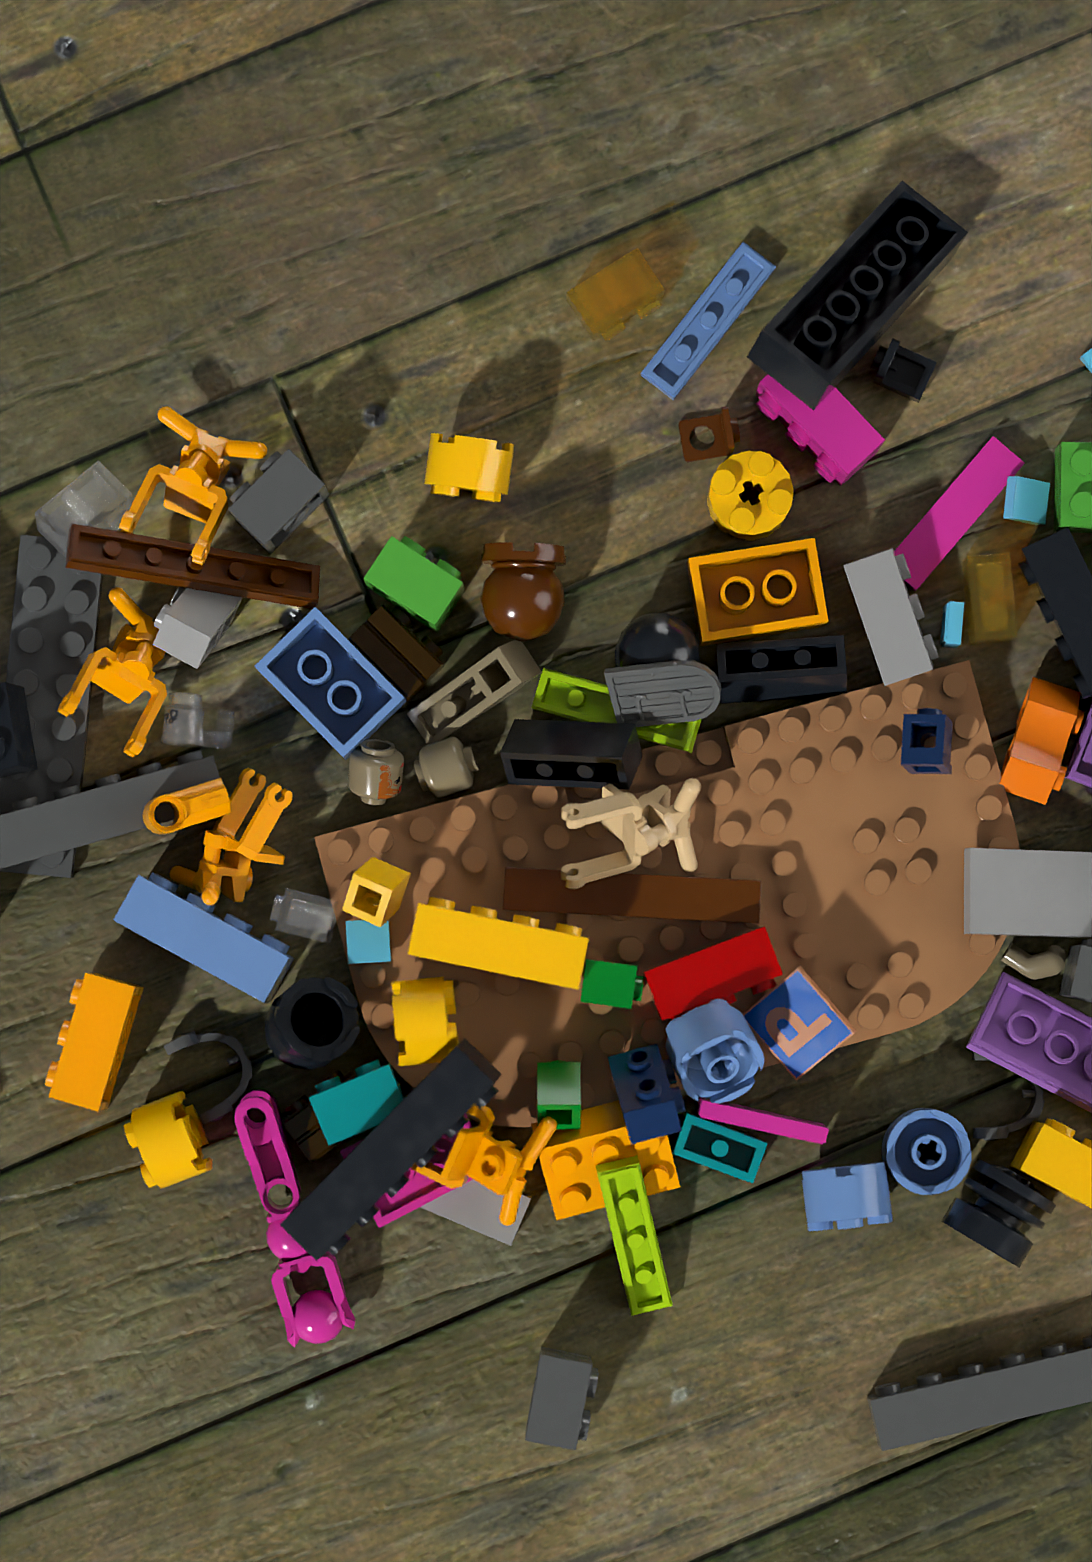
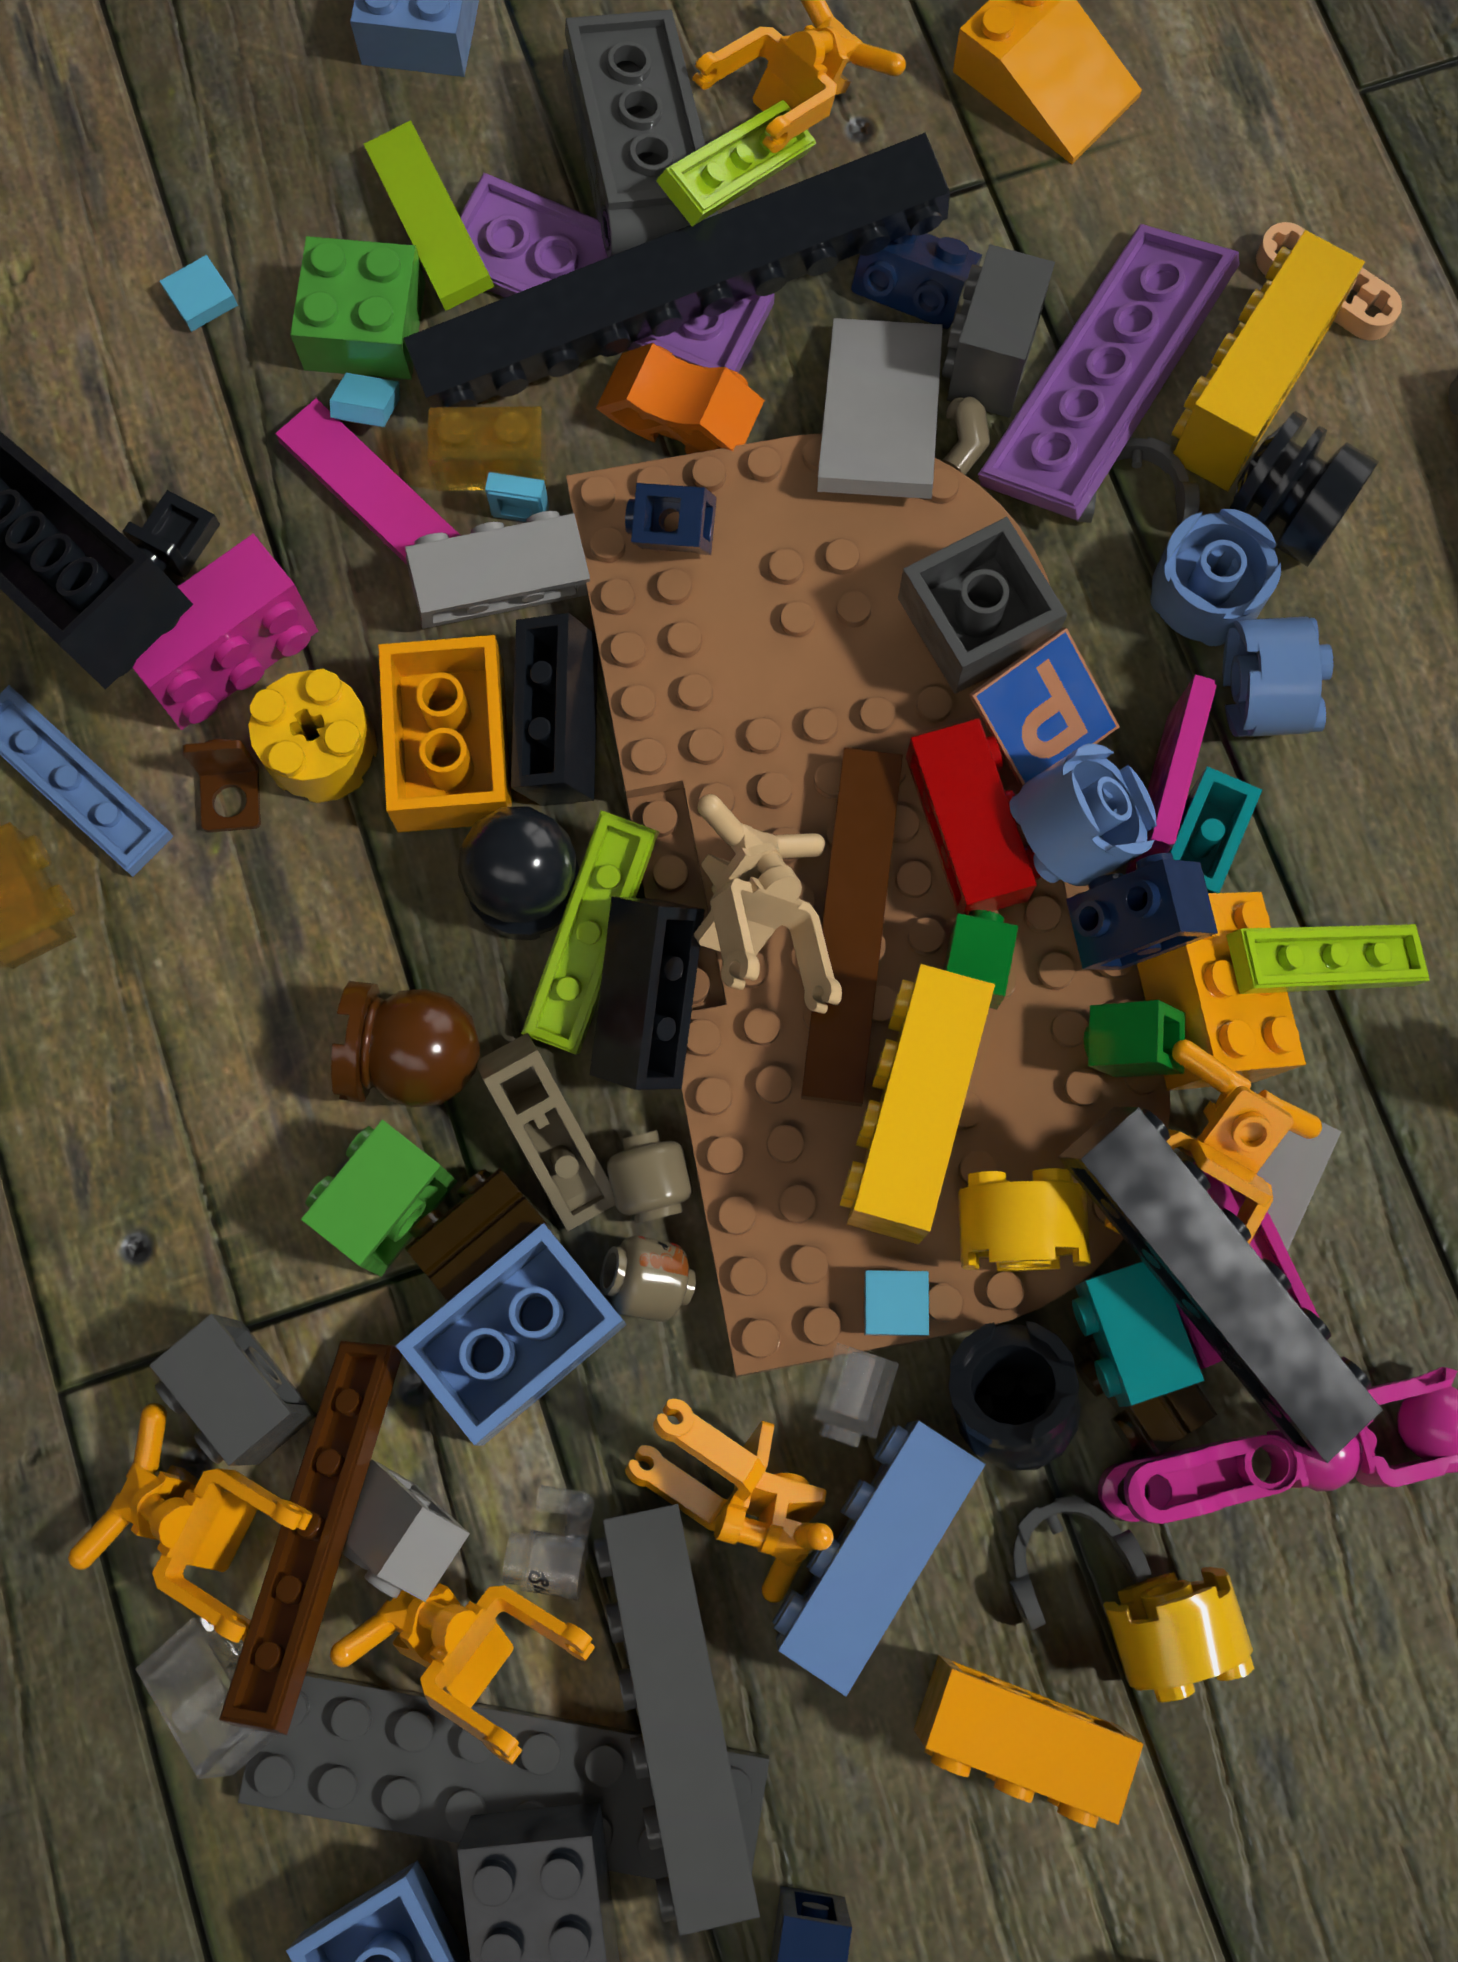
camera: 85 degrees left, 10 degrees down
light orange piece [143,778,232,835] -> none
yellow brick [342,856,411,927] -> none
yellow brick [424,433,514,502] -> none
dark grey window [604,660,721,727] -> none
none -> dark grey brick [898,517,1067,694]

